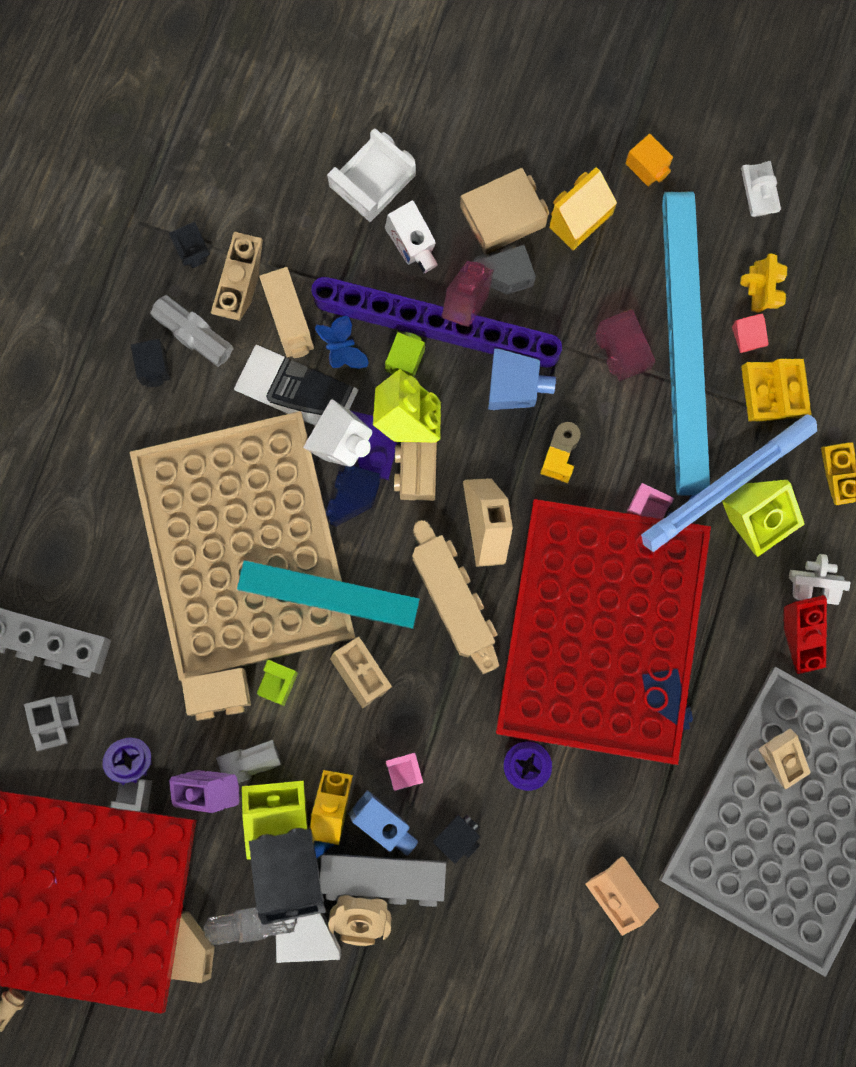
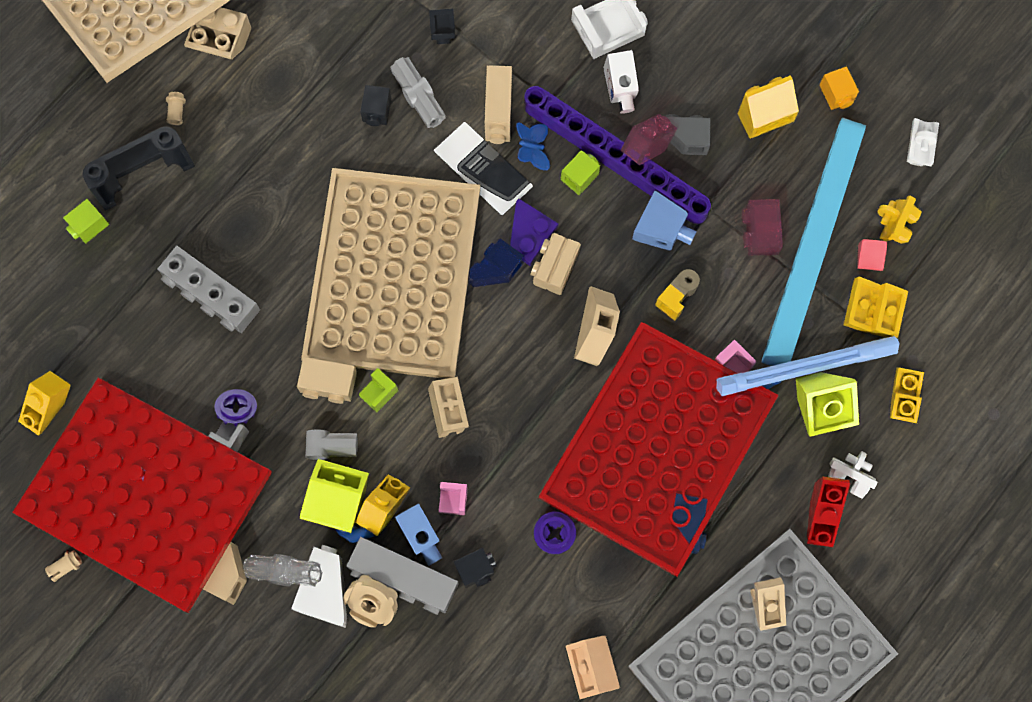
camera: 20 degrees right, 5 degrees down
light grey brick [24,695,79,752] -> none
medium lavender brick [169,770,240,813] -> none
tan slope [211,232,263,321] -> none
teal tile [237,560,420,629] -> none
black panel [249,828,326,925] -> none
white torso [303,399,372,467] -> none
neon yellow slope [373,369,441,442] -> none
tan hinge [412,520,499,674] -> none
tan brick [460,168,549,254] -> none

